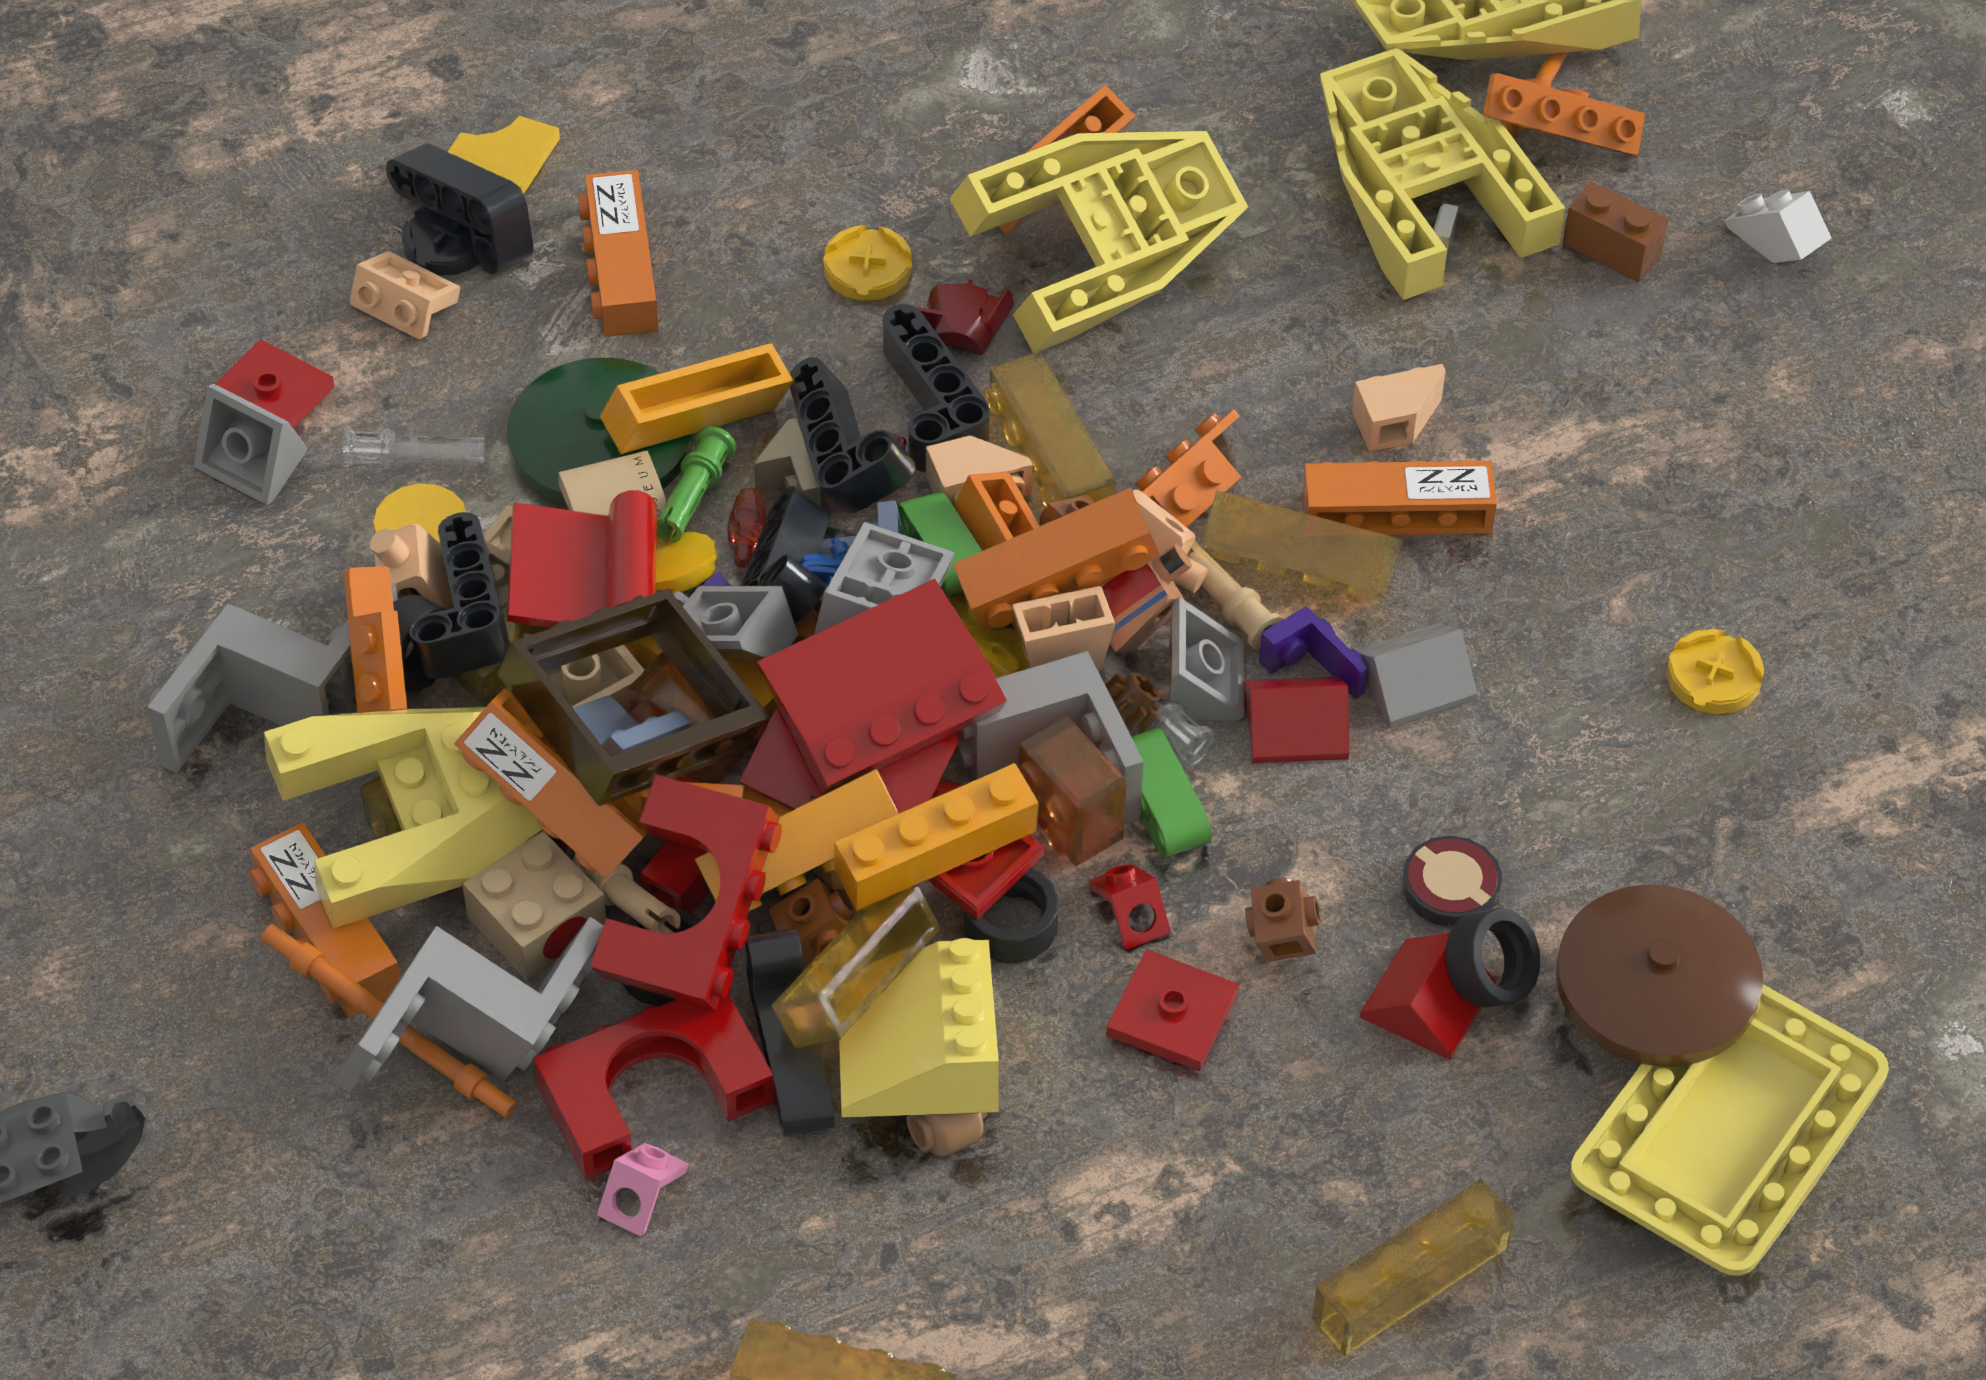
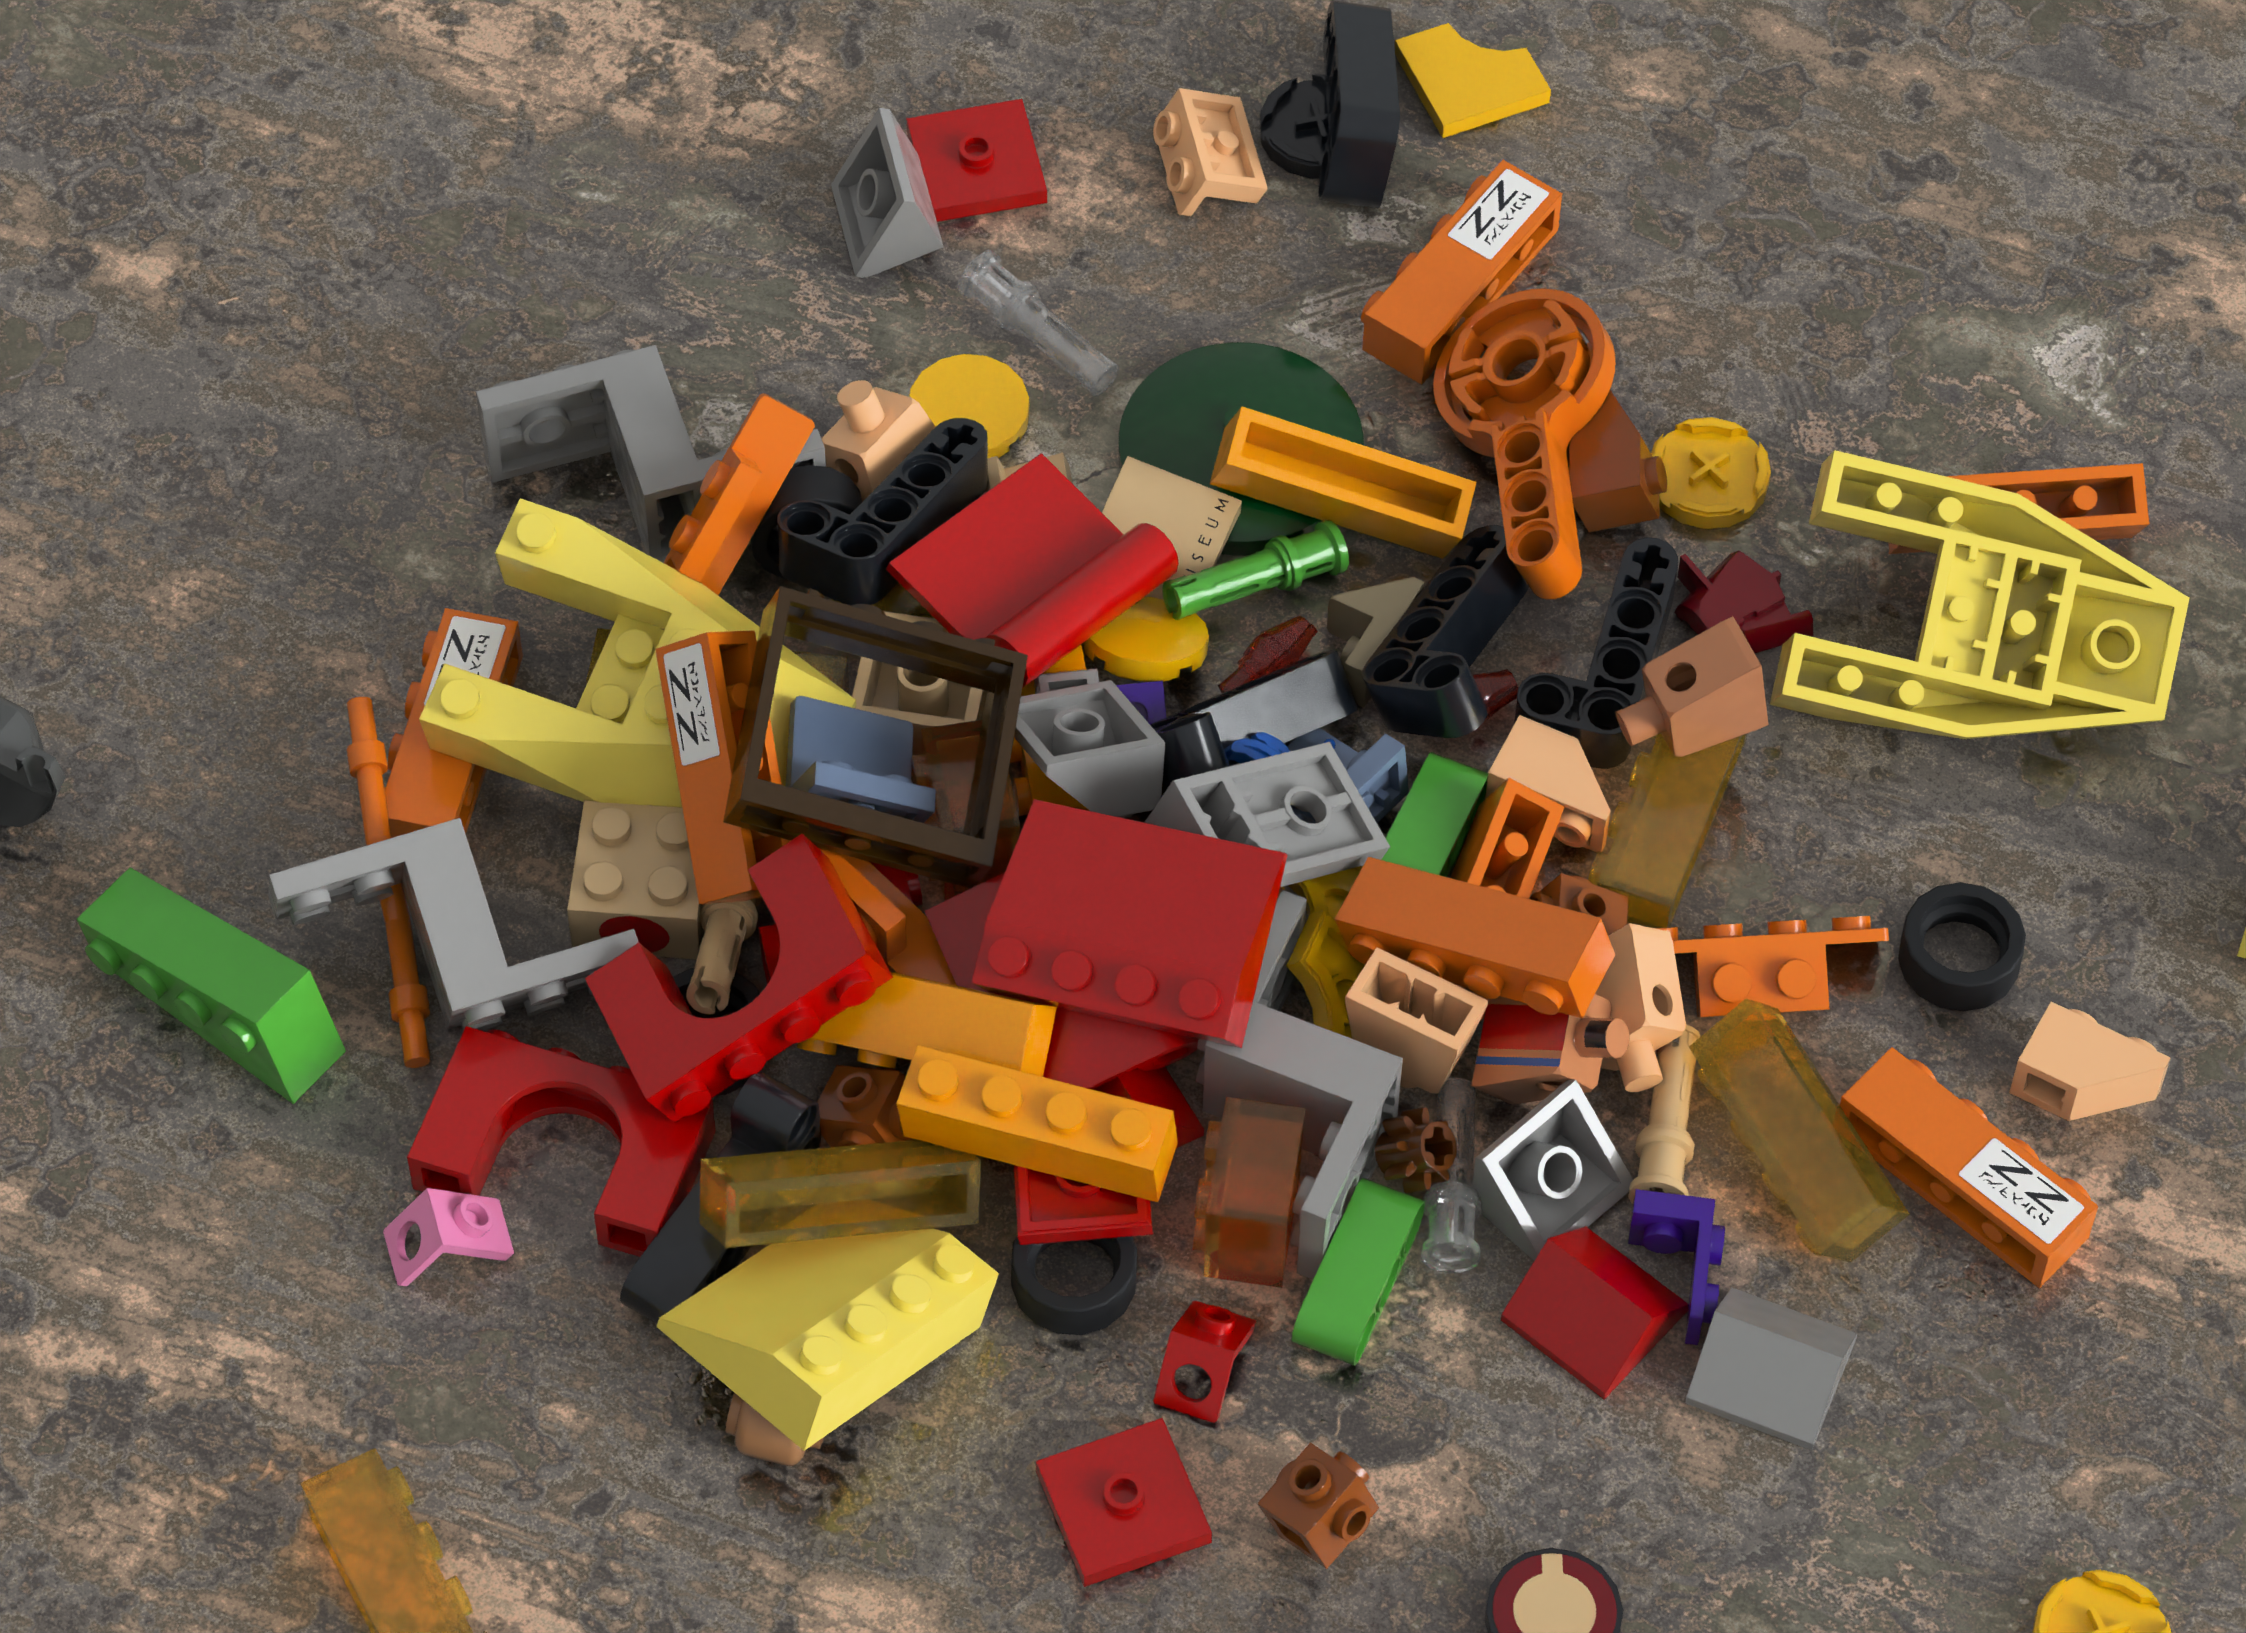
camera: 45 degrees right, 5 degrees up
none -> bright green wedge [77,867,346,1104]
none -> orange beam [1433,289,1616,600]
none -> dark orange slope [1569,390,1667,532]
none -> nougat torso [1615,616,1769,757]
none -> black tyre [1898,882,2026,1012]

